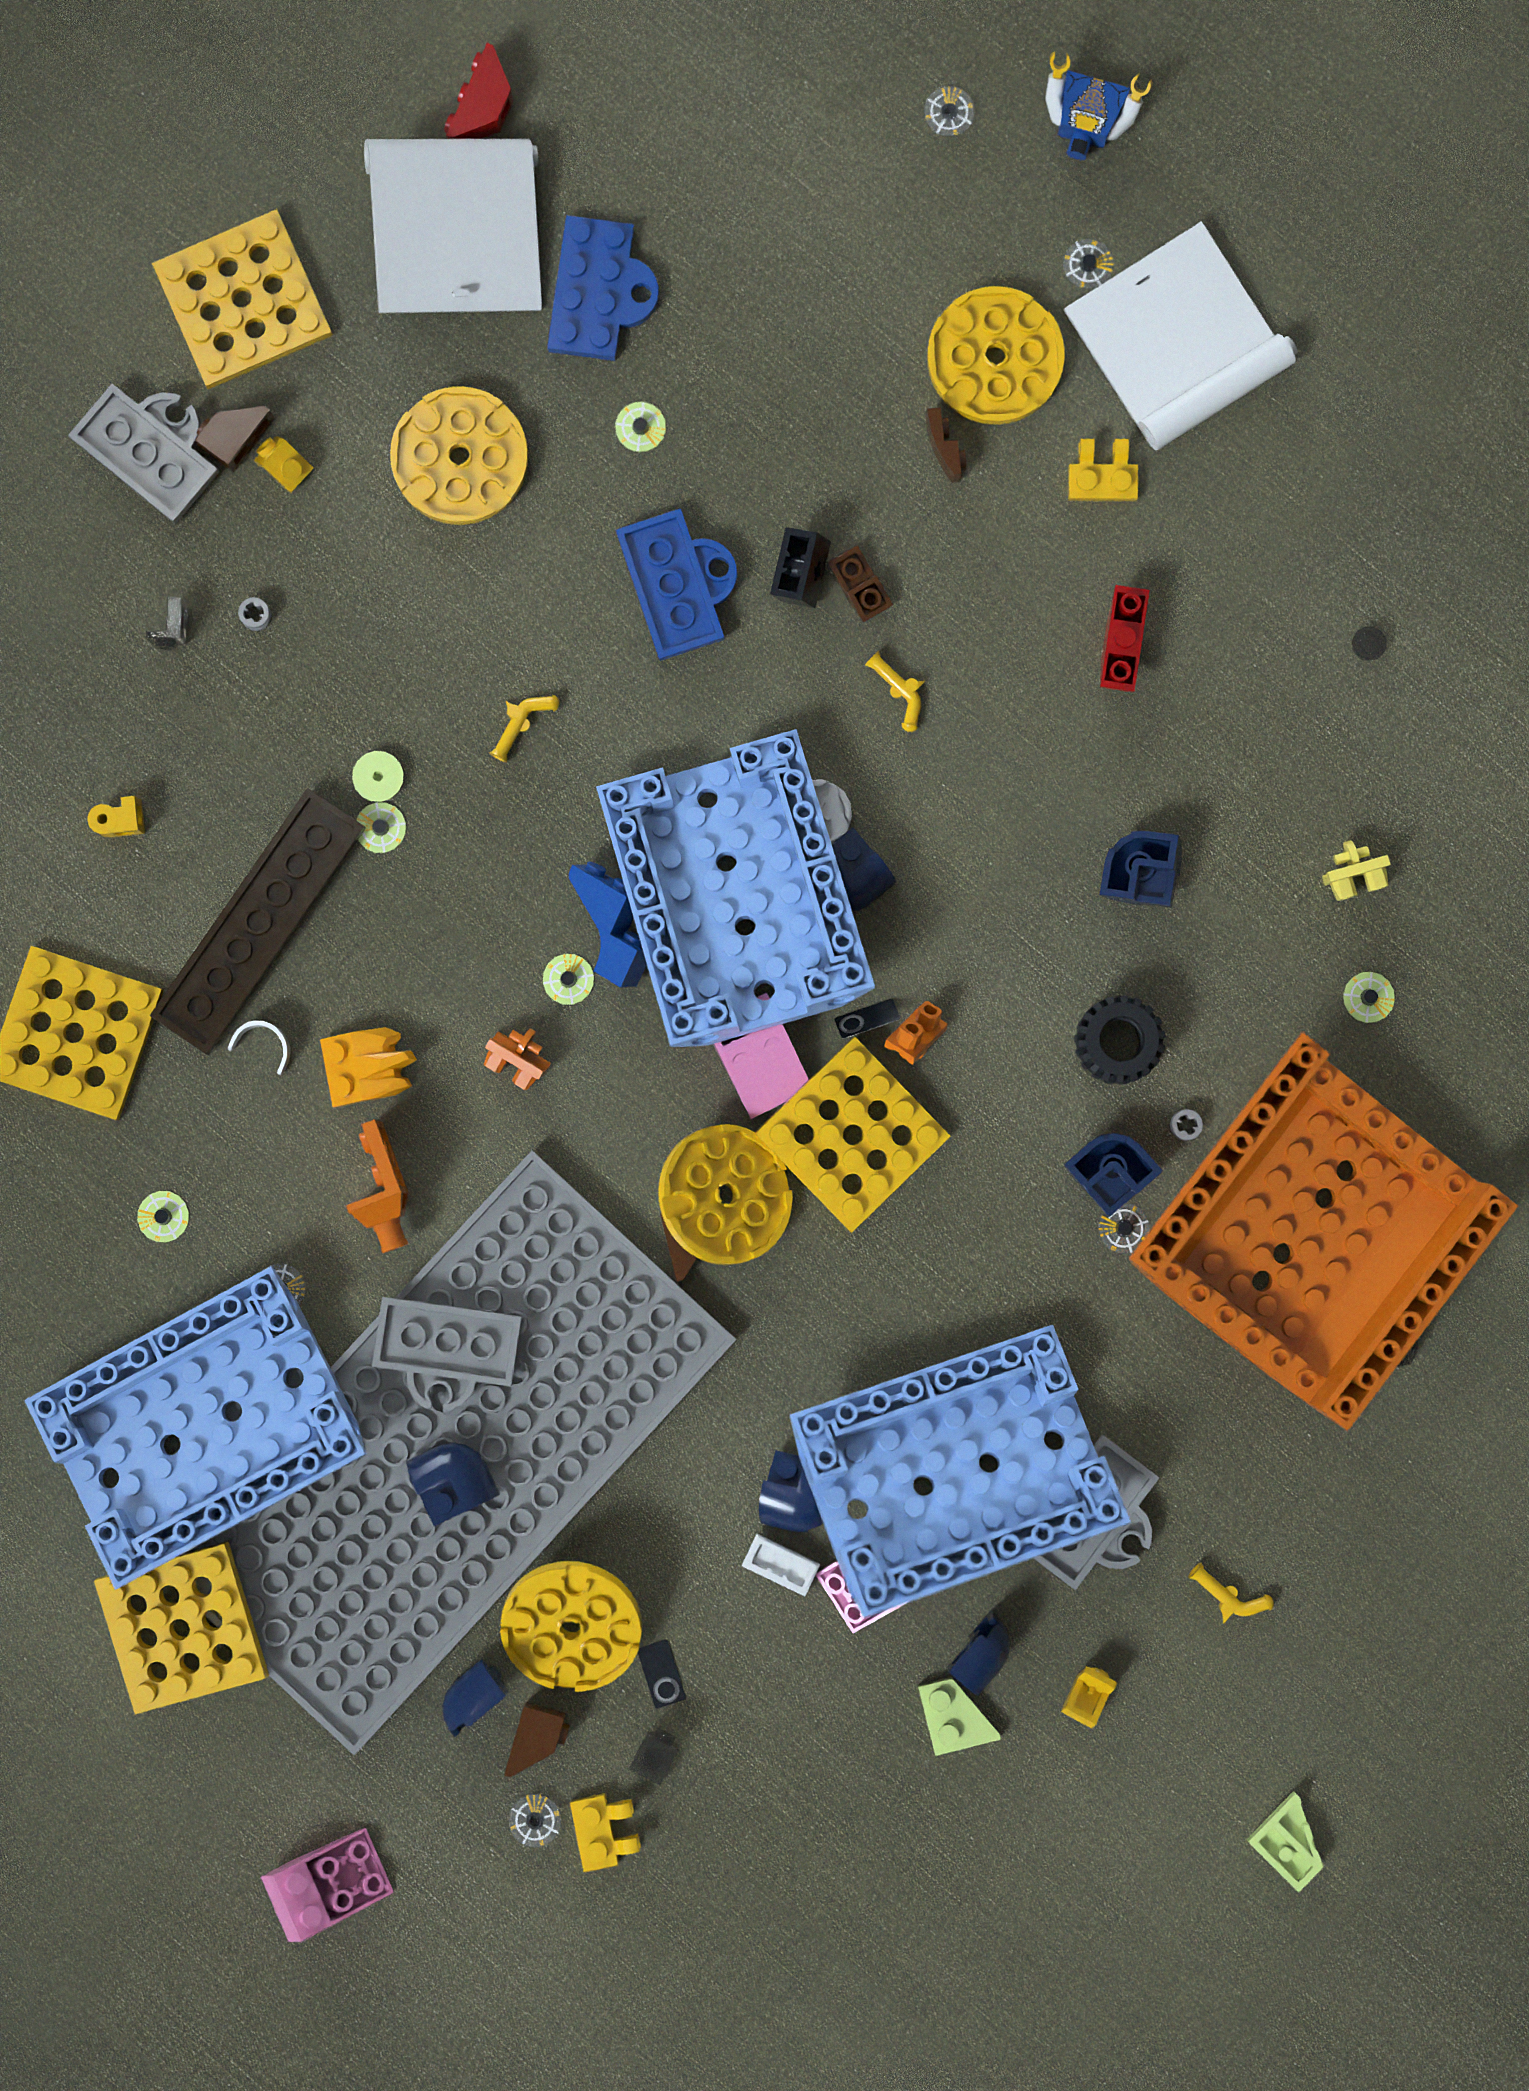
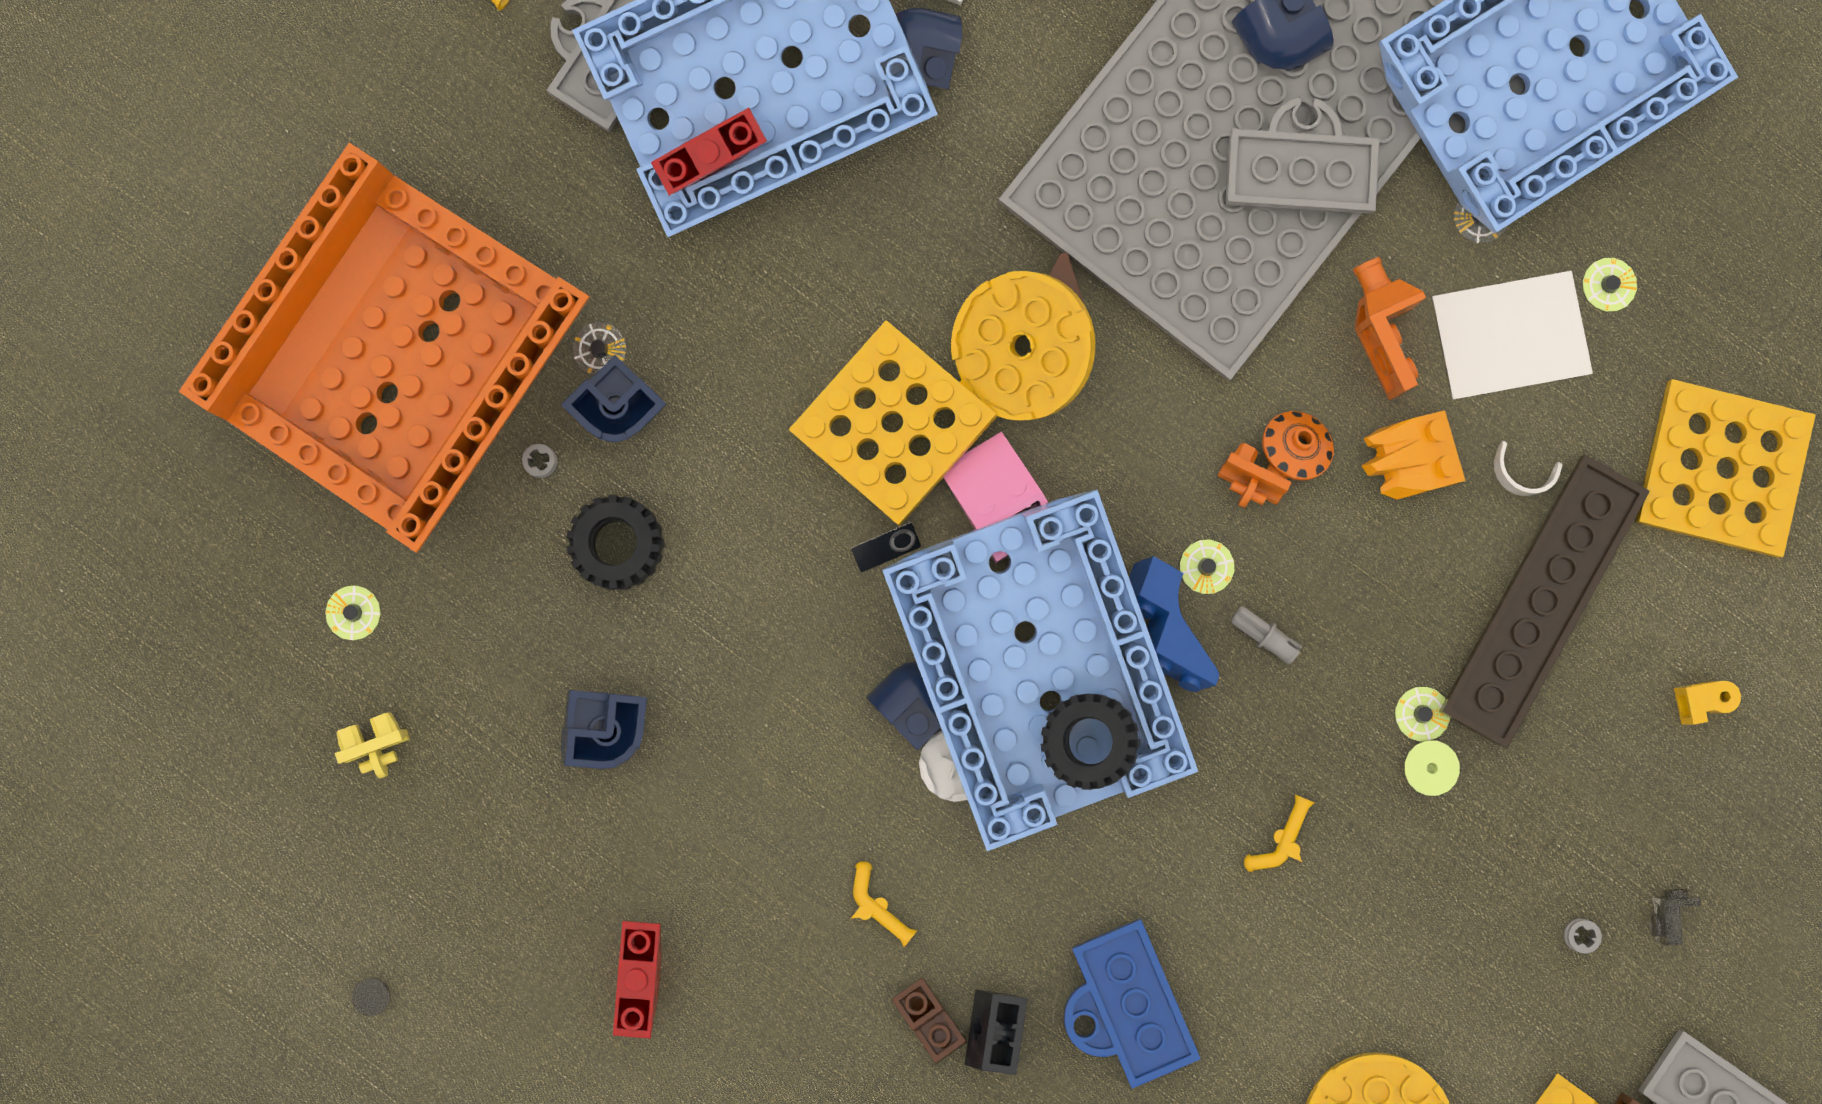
camera: 175 degrees right, 0 degrees up
orange hips [884,1001,948,1065] -> none
none -> red slope [651,107,768,196]
none -> black tyre [1040,694,1140,790]
none -> light grey axle [1231,606,1302,665]
none -> orange dish [1262,411,1334,481]
none -> white sticker [1432,271,1593,399]

